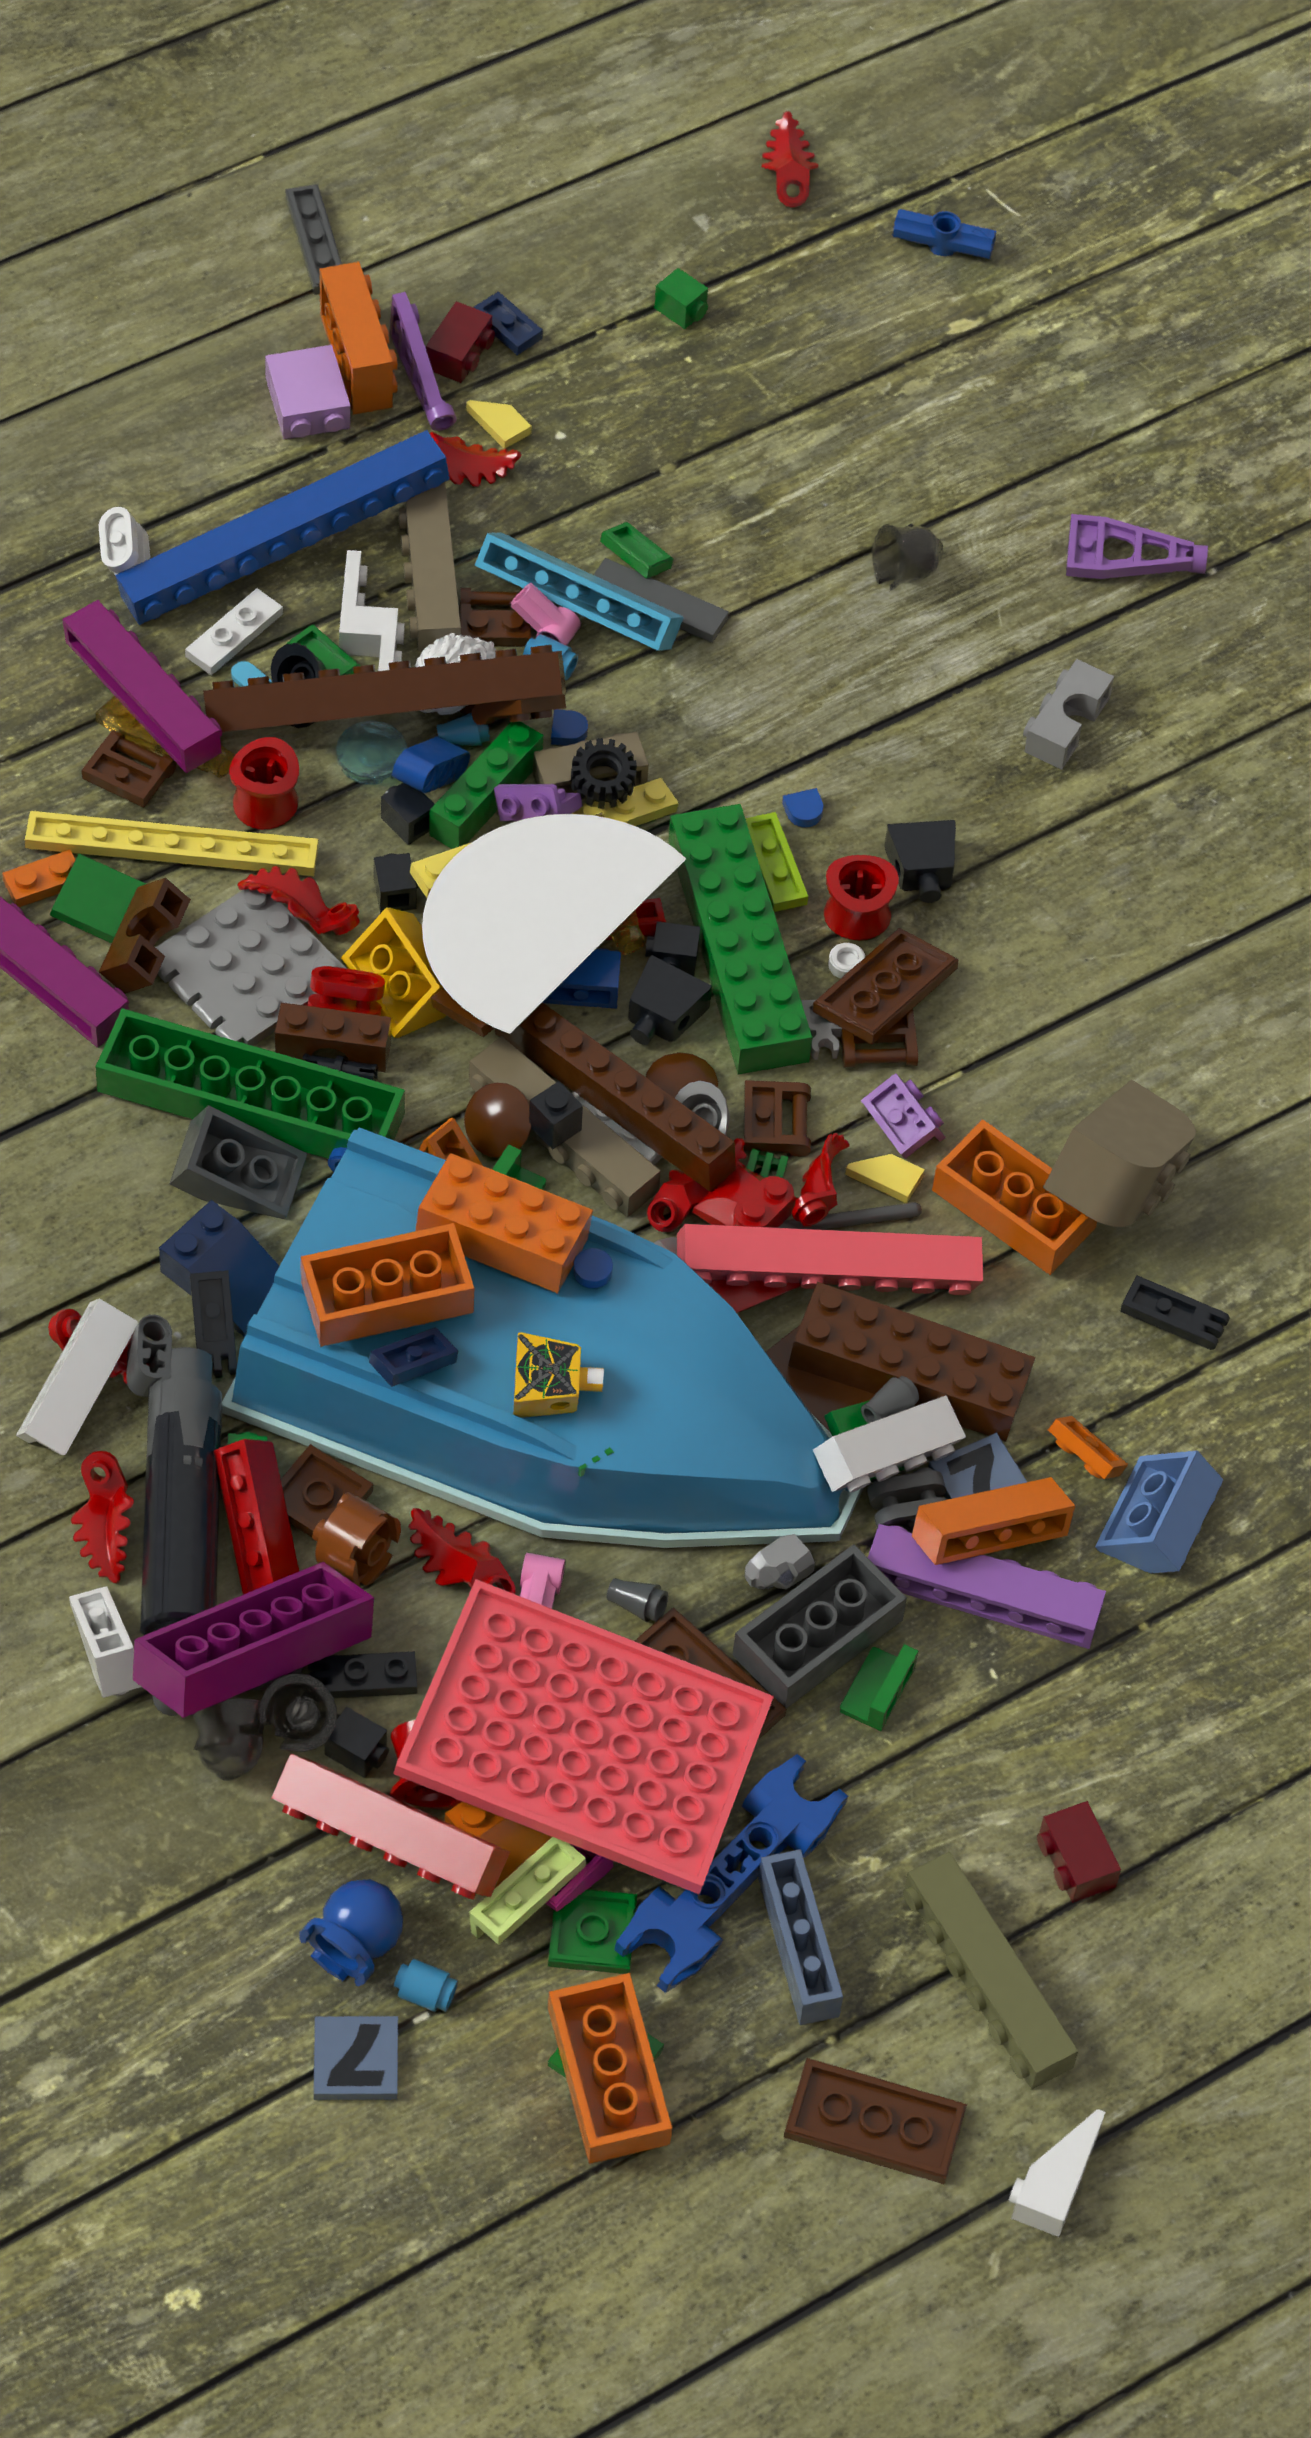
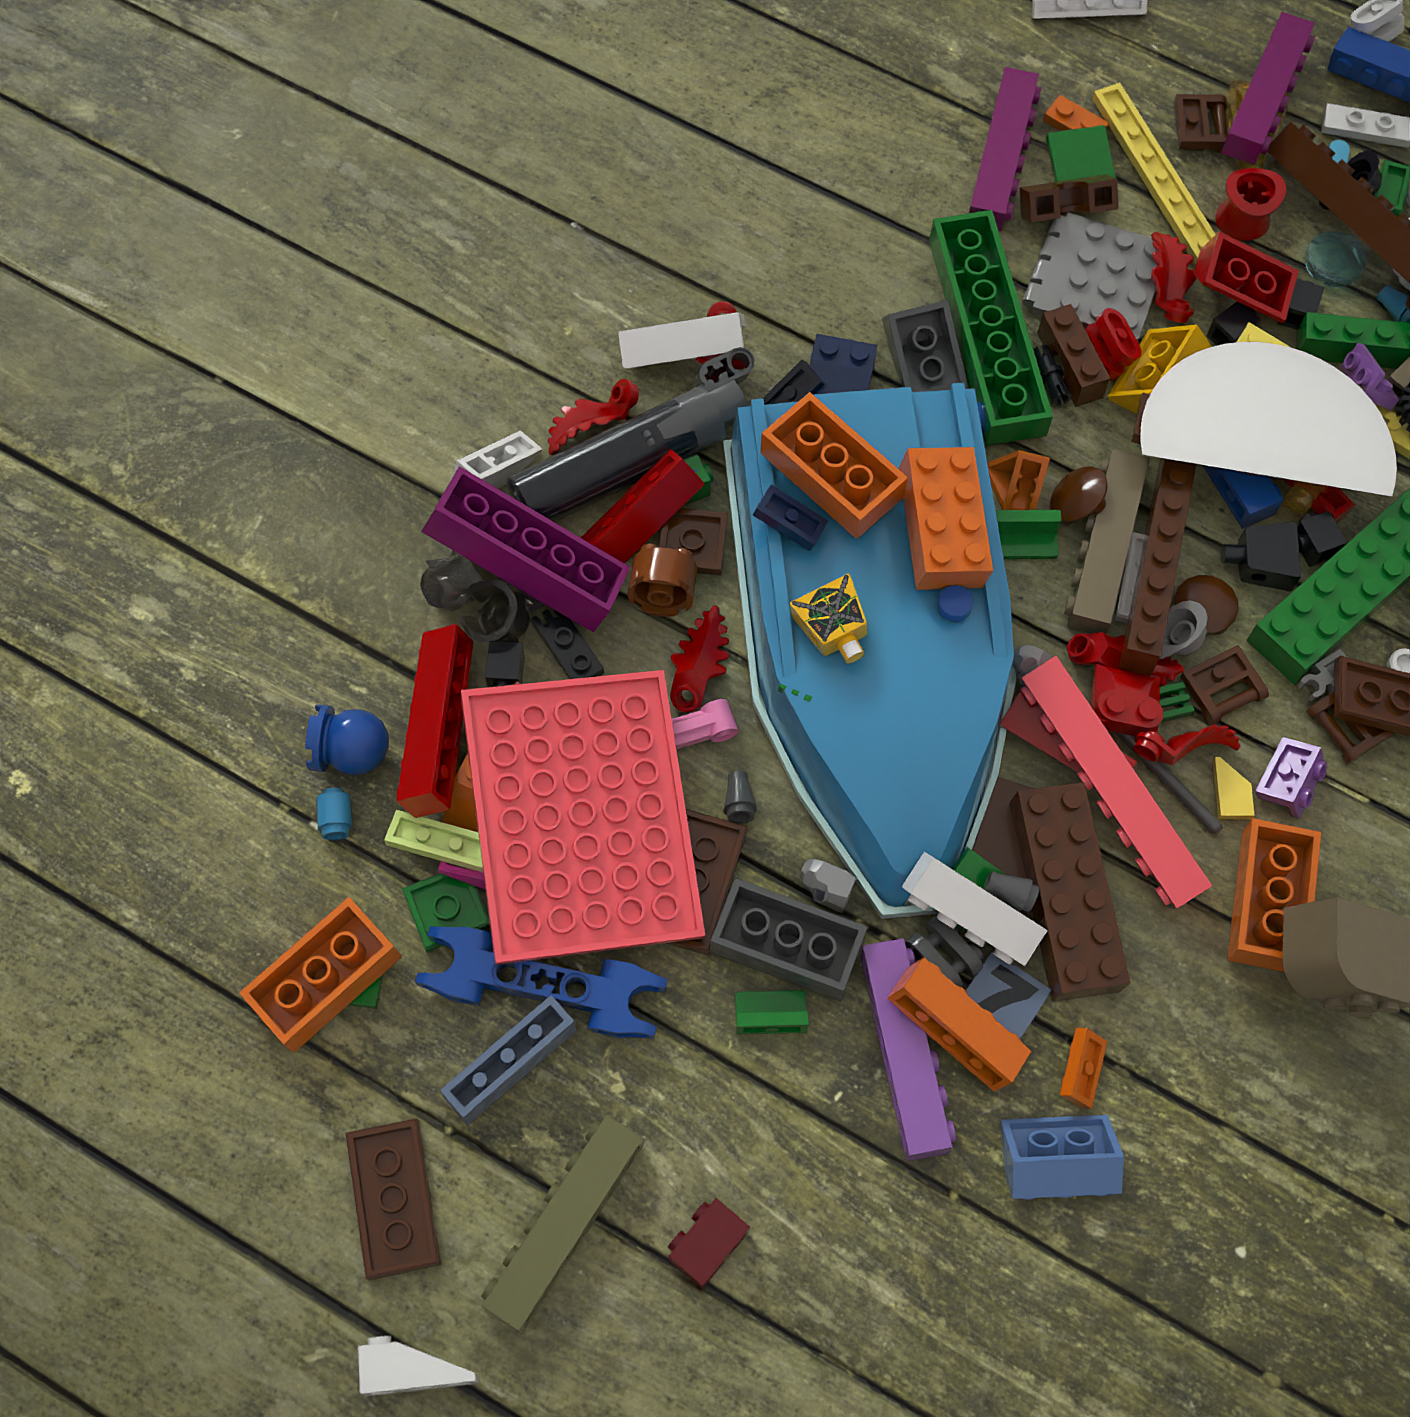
camera: 65 degrees right, 10 degrees up
sand blue tile [314,2016,398,2100] -> none
blue beam [392,736,470,793] -> none
black brick [529,1081,583,1150] -> none
black hinge [1120,1275,1230,1350] -> none
none -> red slope [1194,231,1299,323]

